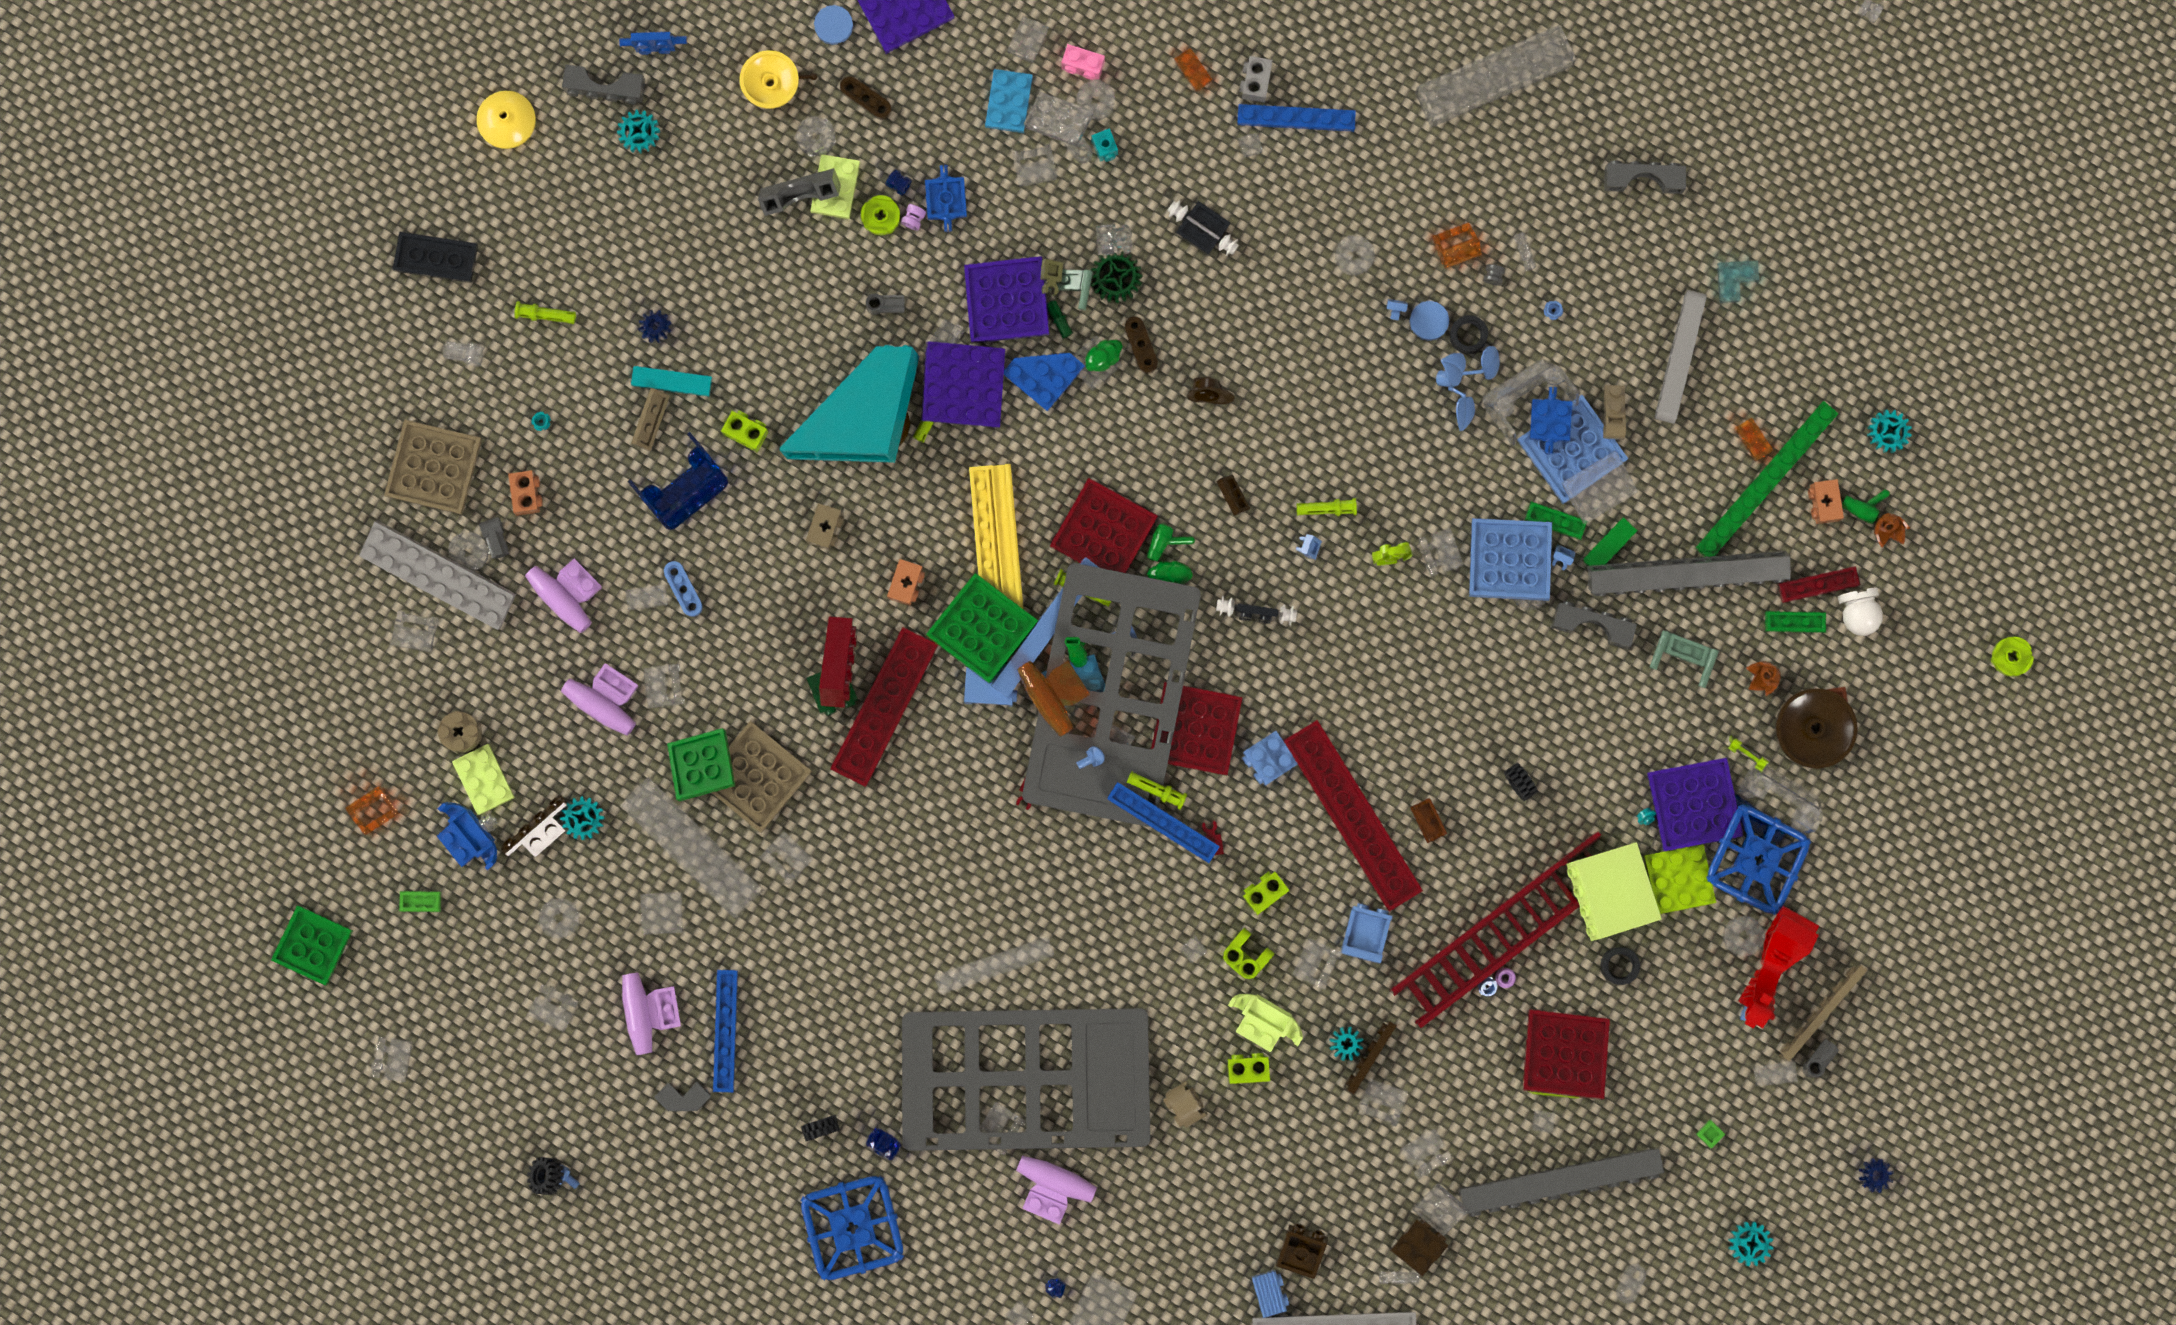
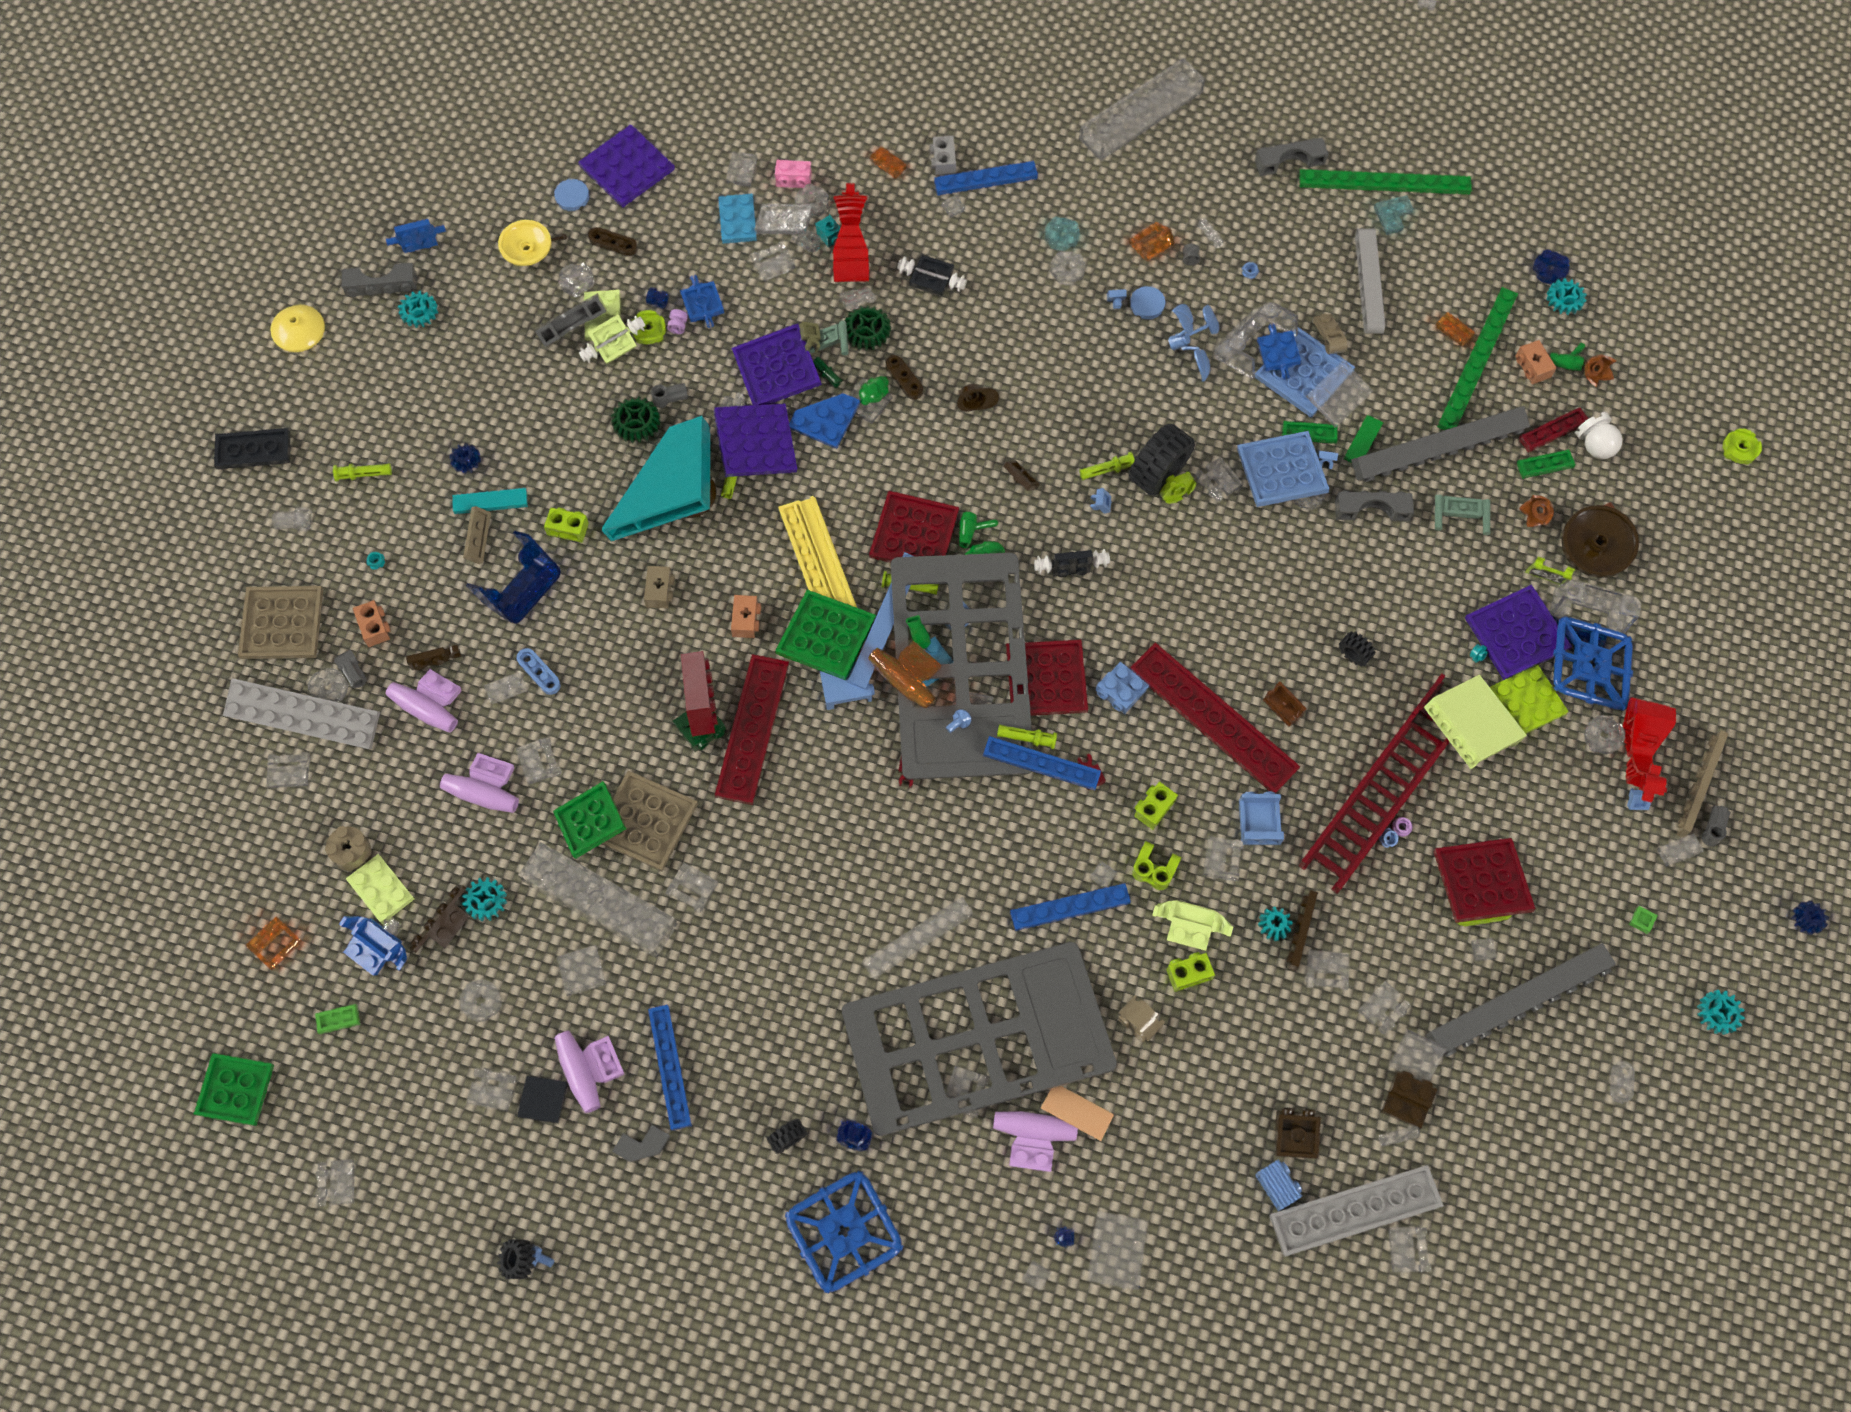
camera: 15 degrees left, 15 degrees down
black tyre [1450,315,1488,354] -> none
black tyre [1600,947,1641,985] -> none
none -> dark brown plate [406,645,461,670]
none -> black tile [517,1075,568,1124]
none -> yellowish green plate [579,315,646,364]
none -> dark green gear [611,396,660,444]
none -> red piece [833,183,869,282]
none -> blue plate [1010,883,1131,931]
none -> light nougat sticker [1041,1086,1114,1141]
none -> clear light blue plate [1045,217,1080,251]
none -> black tyre [1129,424,1195,495]
none -> green plate [1299,169,1472,195]
none -> clear blue plate [1533,250,1570,284]

